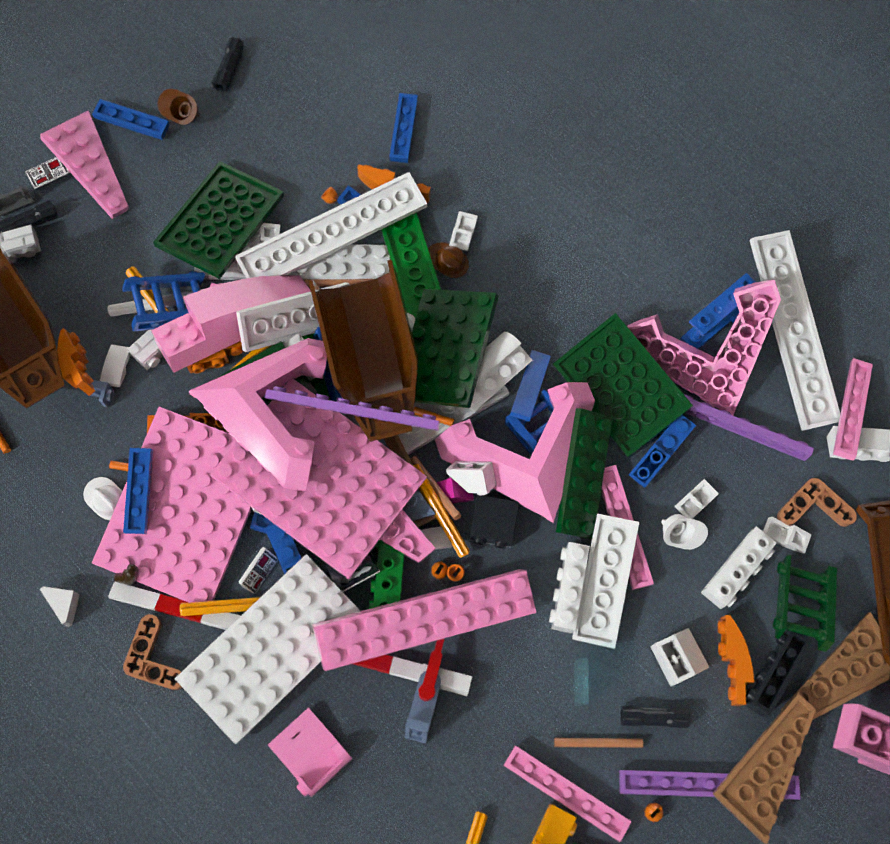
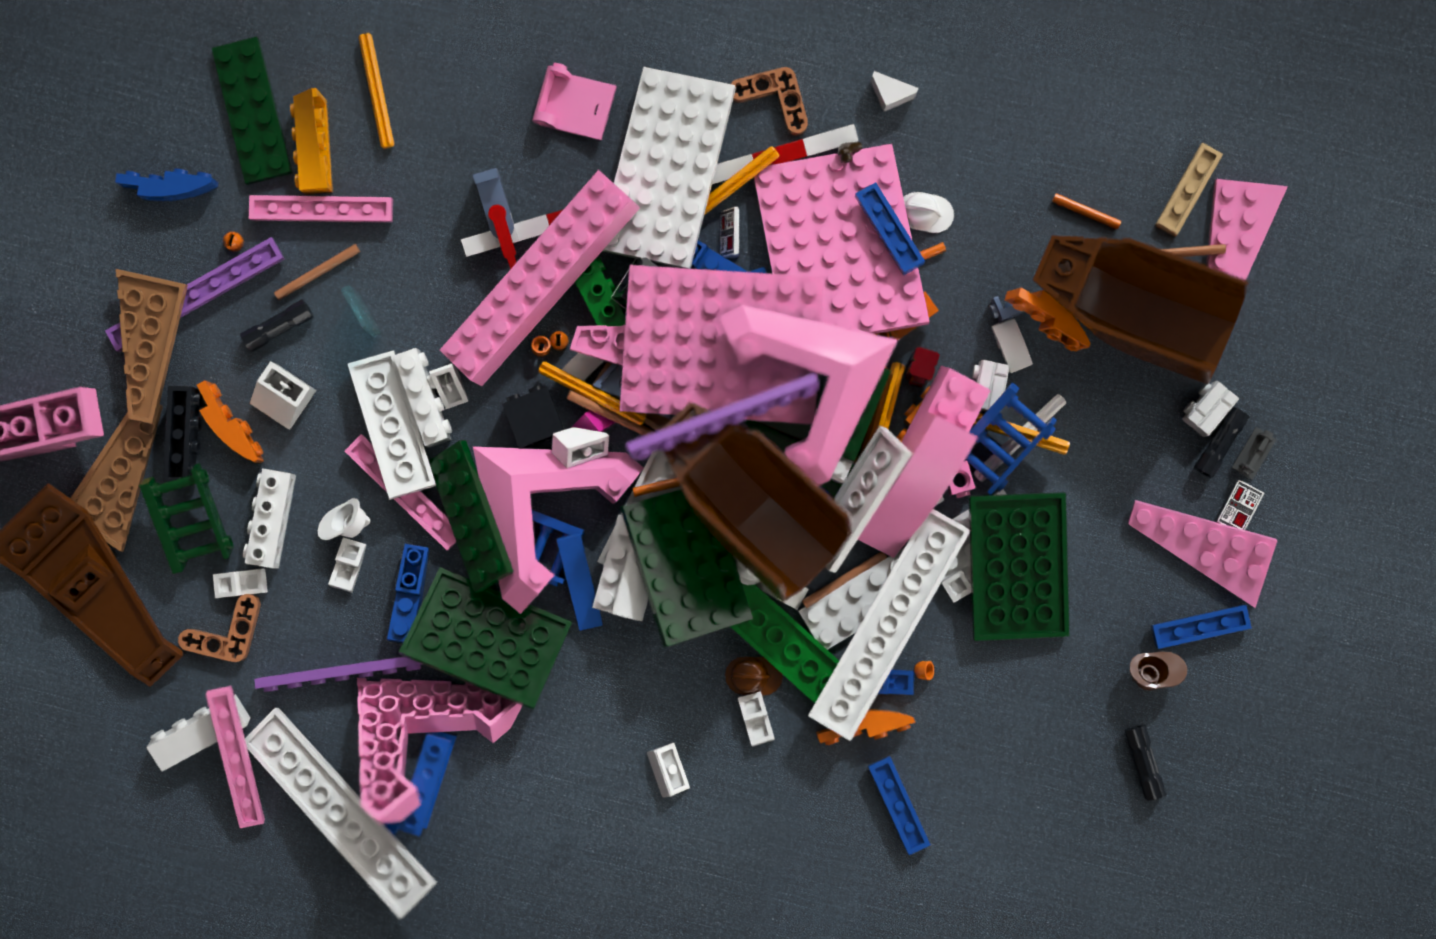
camera: 155 degrees right, 15 degrees up
none -> white slope [429,364,468,409]
none -> white slope [647,743,690,797]
none -> dark red brick [905,347,940,388]

